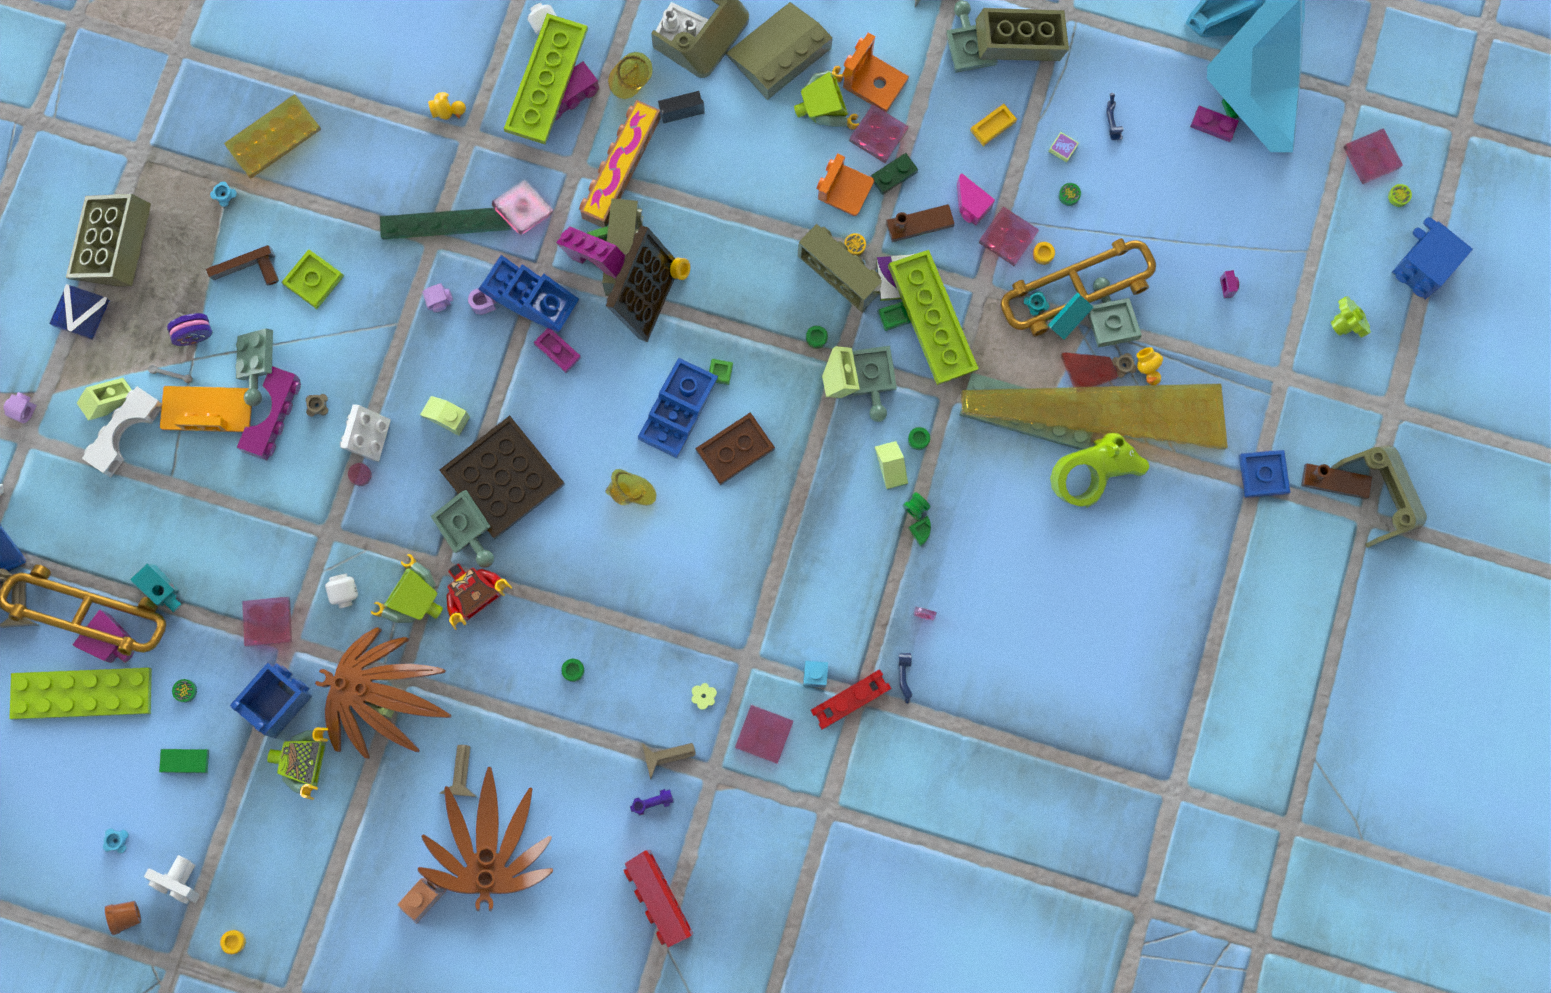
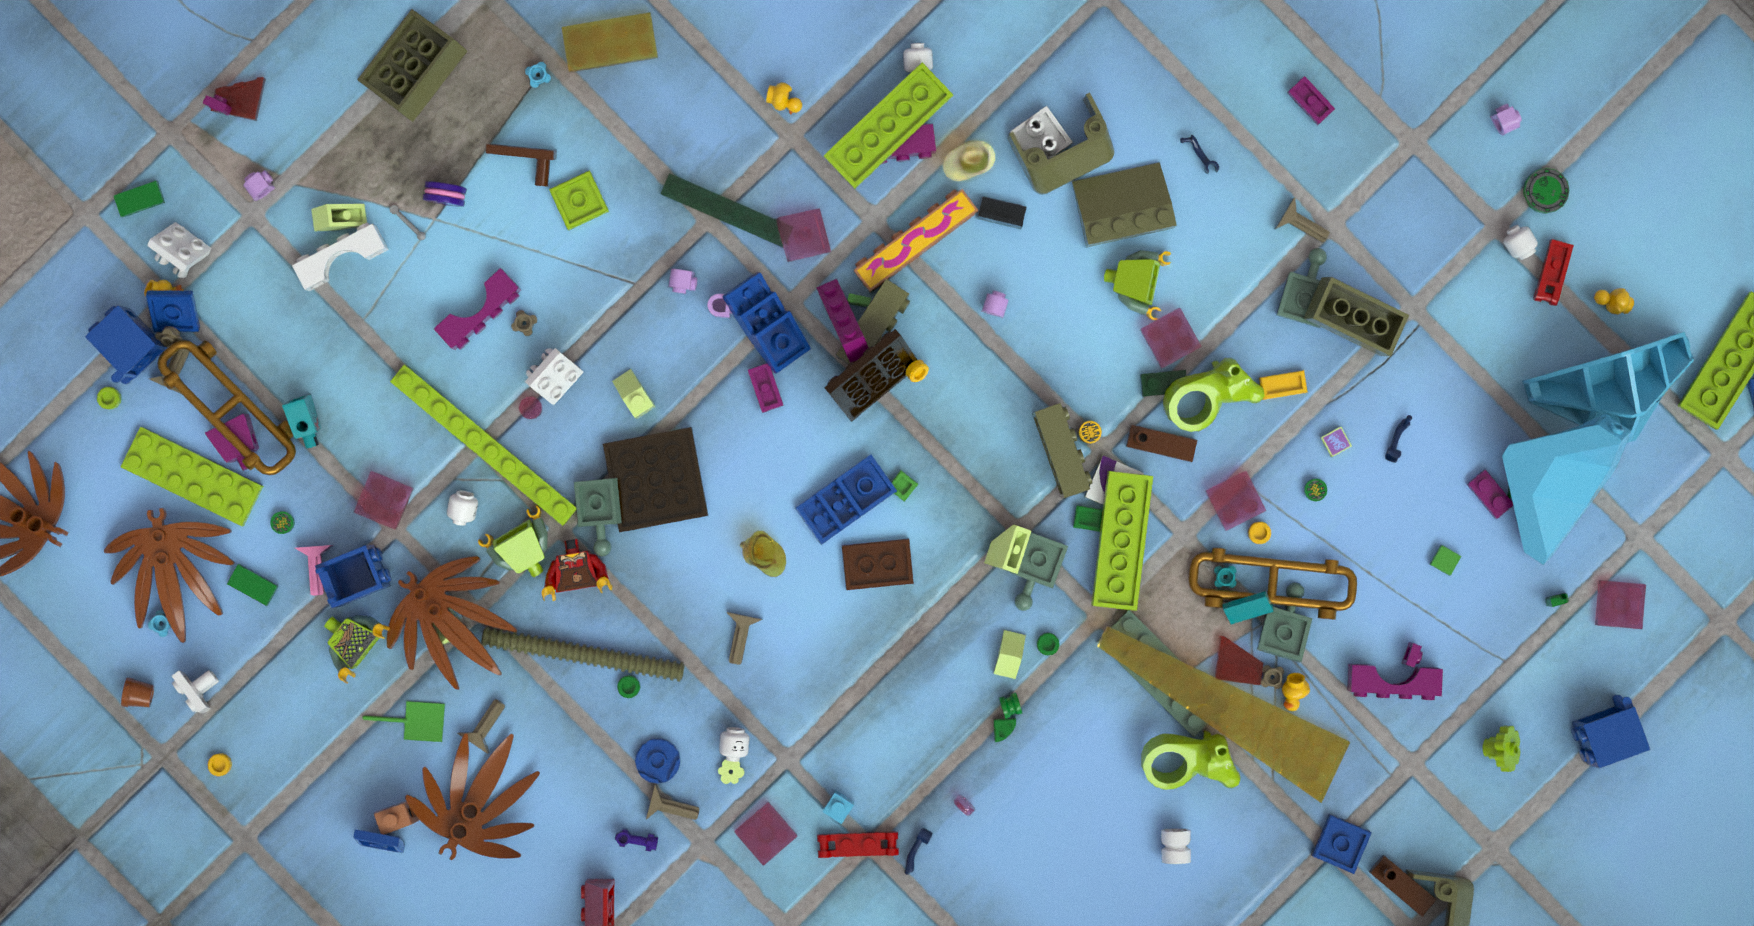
camera: 30 degrees right, 10 degrees up
clear blue tile [49,284,110,340] -> none
light orange bracket [160,386,252,432] -> none
sand green plate [235,328,273,406] -> none
green tile [806,325,828,349] -> none
orange bracket [816,153,874,216] -> none
orange bracket [842,32,909,113] -> none
dark pink slope [957,173,995,225] -> none
lime tile [1388,184,1412,207] -> none
none -> dark orange plant [104,508,235,643]
none -> bright pink piece [295,545,333,596]
none -> blue tile [353,829,405,853]
none -> bright green piece [362,701,445,742]
none -> lime plate [390,365,577,526]
none -> olive piece [481,627,685,682]
none -> blue tile [635,738,681,784]
none -> white head [719,727,750,762]
none -> dark tan piece [727,612,763,665]
none -> lavender plate [981,291,1009,318]
none -> white wheel [1161,829,1191,864]
none -> lime animal [1163,357,1265,432]
none -> magenta arch [1347,664,1443,700]
none -> bright green tile [1429,545,1462,576]
none -> green tile [1545,593,1569,607]

